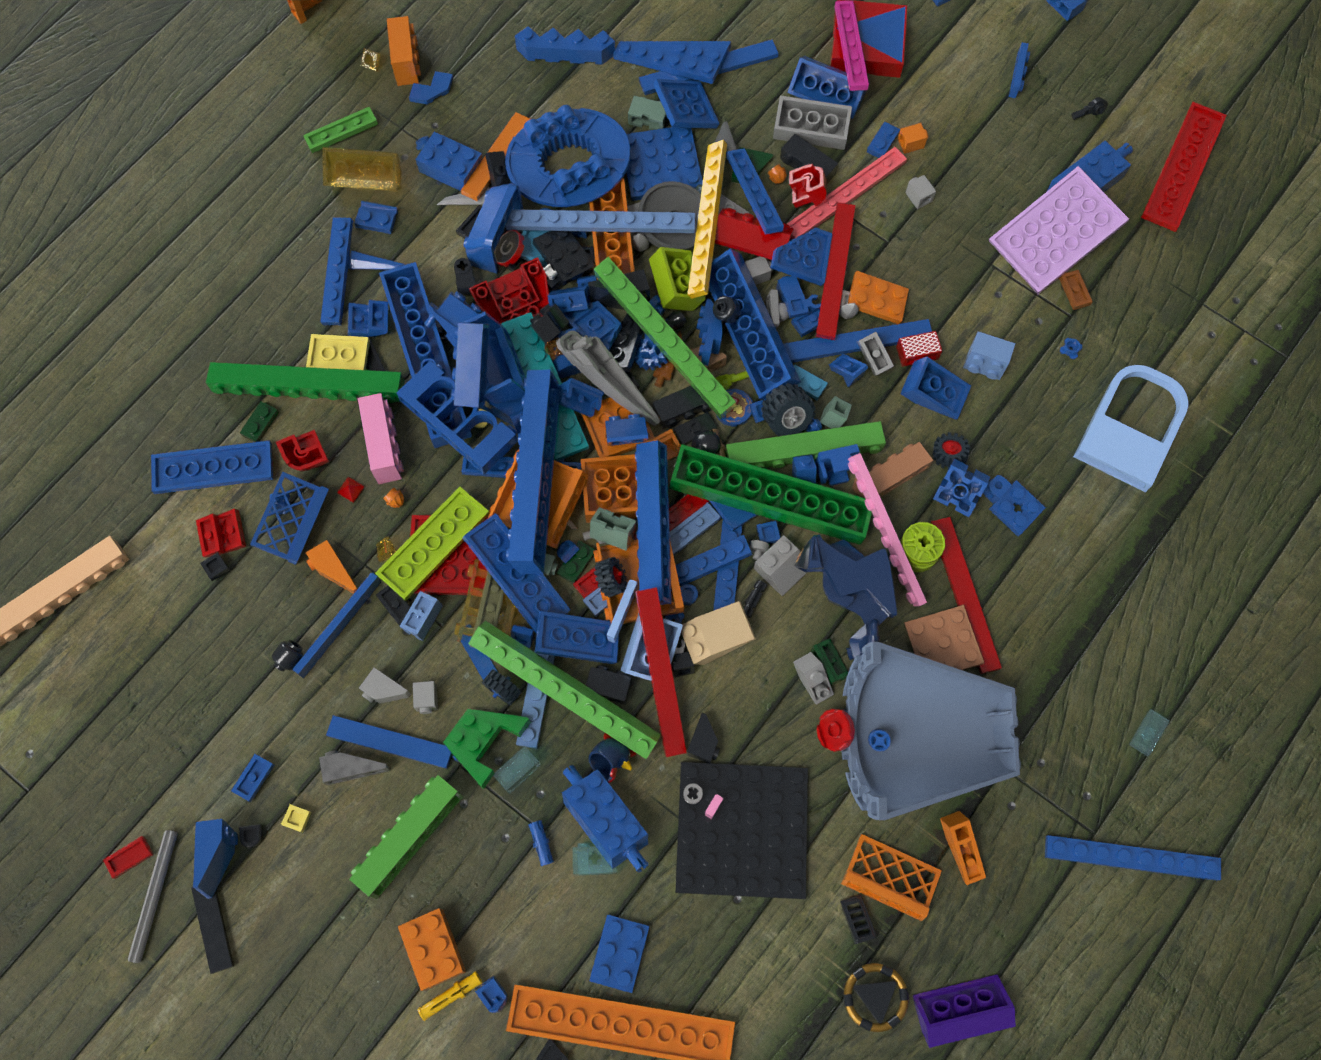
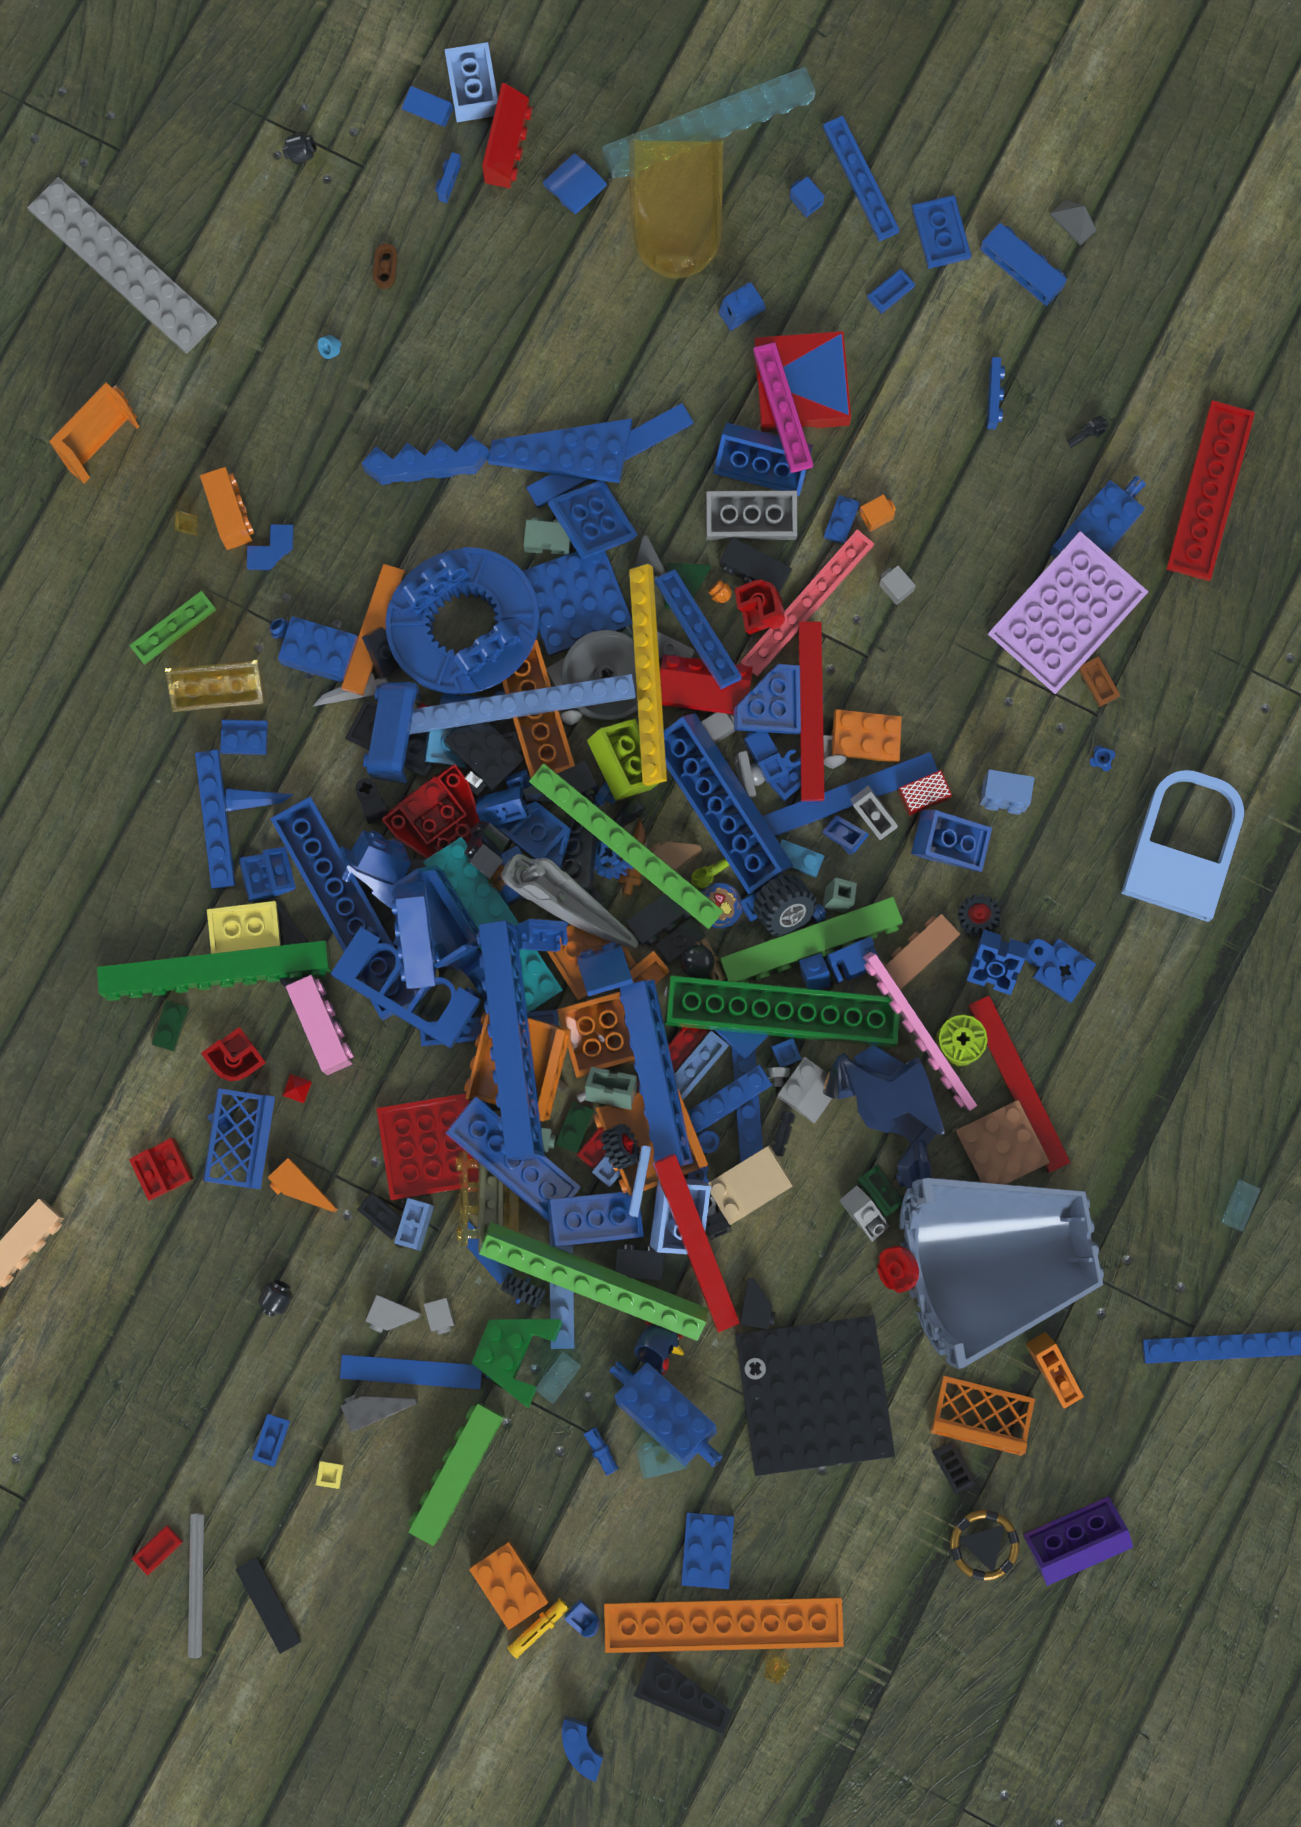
camera: 10 degrees left, 10 degrees up
blue plate [151,440,273,494] -> none
blue slope [193,819,238,899] -> none
black plate [200,552,230,581] -> none
black tile [239,824,263,848] -> none
blue tile [293,573,381,679] -> none
lime plate [375,487,490,601] -> none
clear yellow slope [376,537,396,562] -> none
orange plate [383,488,404,508] -> none
tile [494,230,524,267] -> none
blue plate [511,625,533,648] -> none
blue tile [557,540,579,563] -> none
blue slope [697,299,722,366] -> none
bright pink tile [705,794,723,819] -> none
black head [713,296,741,323] -> none
blue wheel [868,729,891,752] -> none

